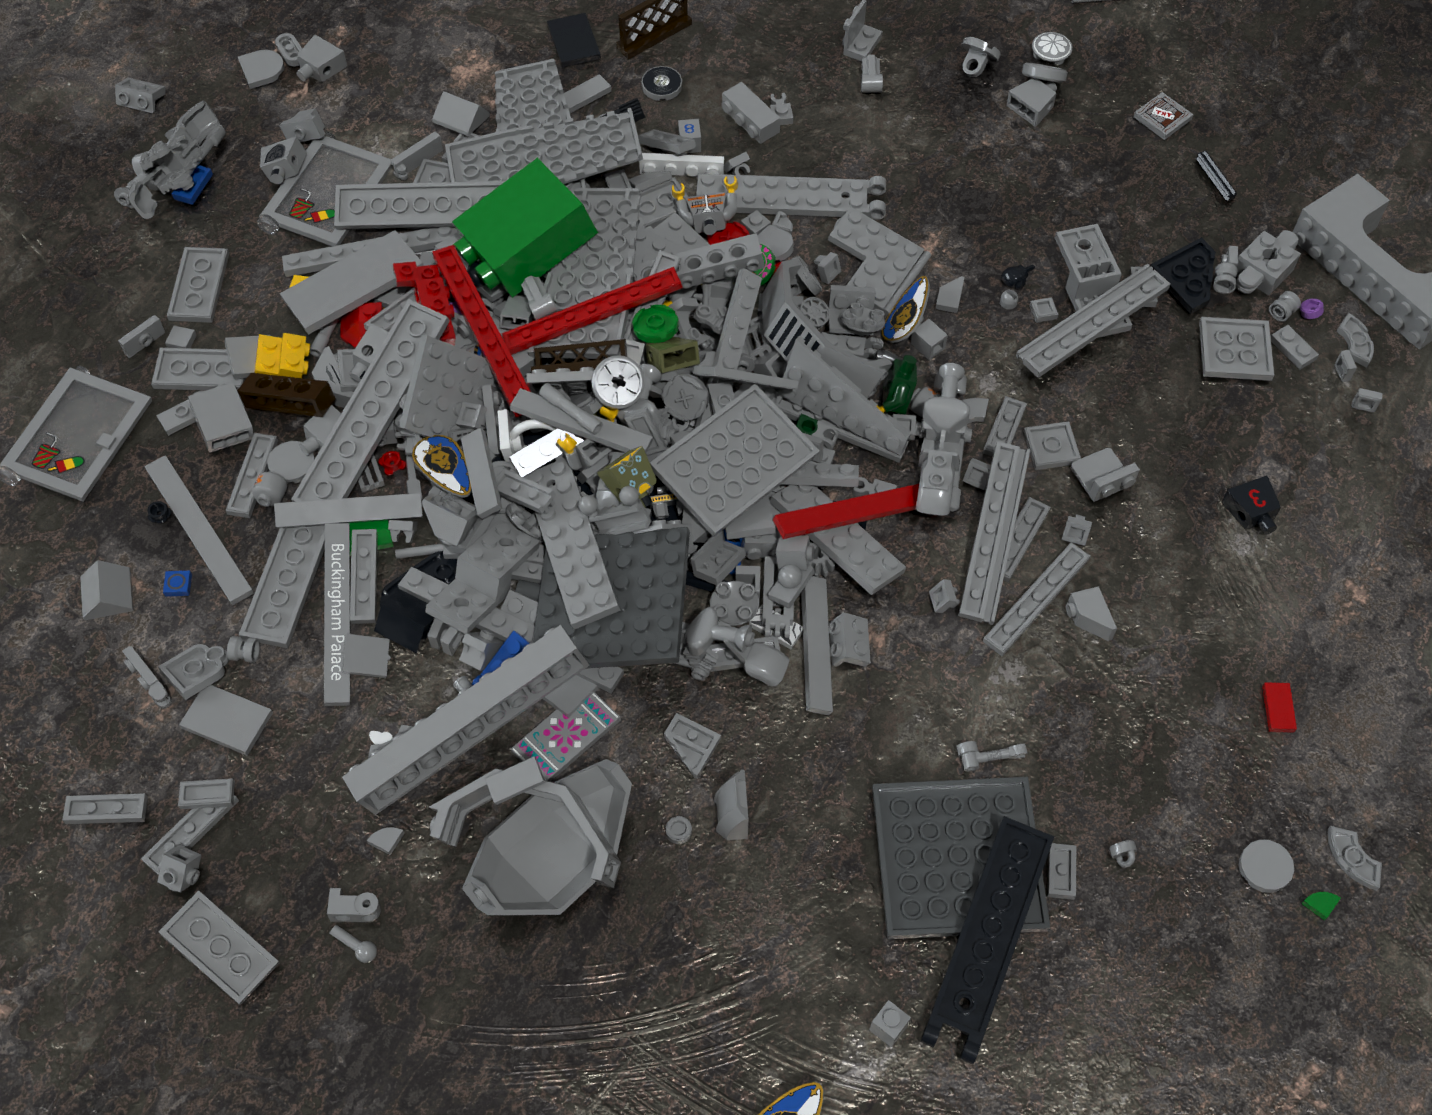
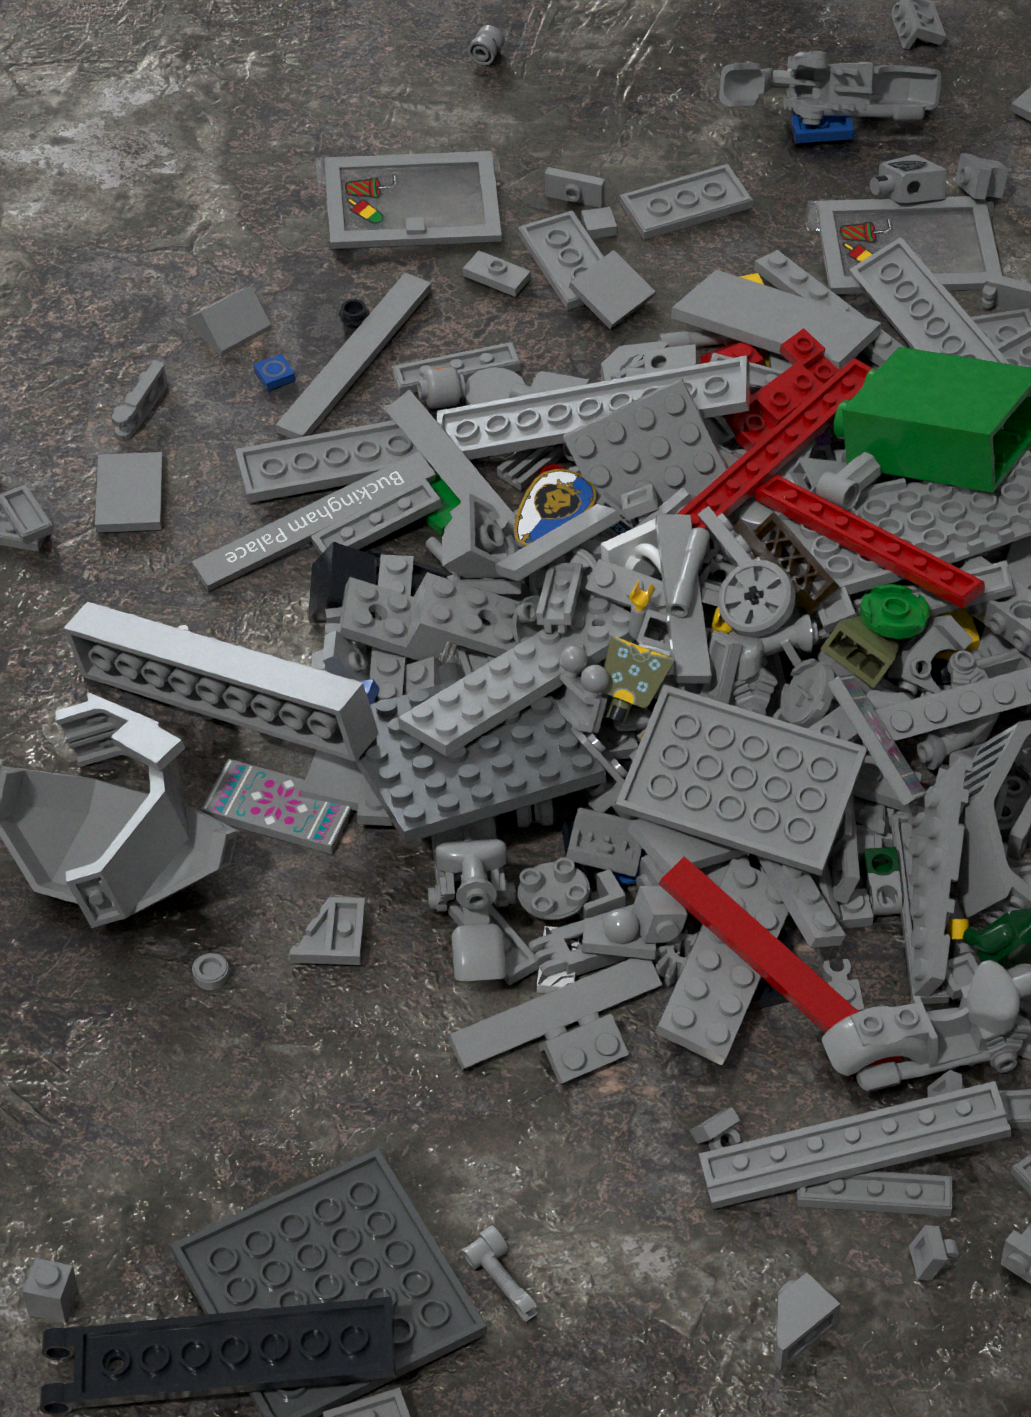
camera: 65 degrees right, 10 degrees down
light grey plate [158,644,229,700] -> none
light grey brick [188,382,254,453] -> none
light grey wheel [227,636,260,663] -> none
dark brown brick [237,373,336,417] -> none
yellow plate [254,333,310,378] -> none
light grey piece [341,634,391,678] -> none
light grey tile [367,827,405,855] -> none
light grey slope [714,769,749,840] -> none
light grey tile [983,542,1091,656] -> none

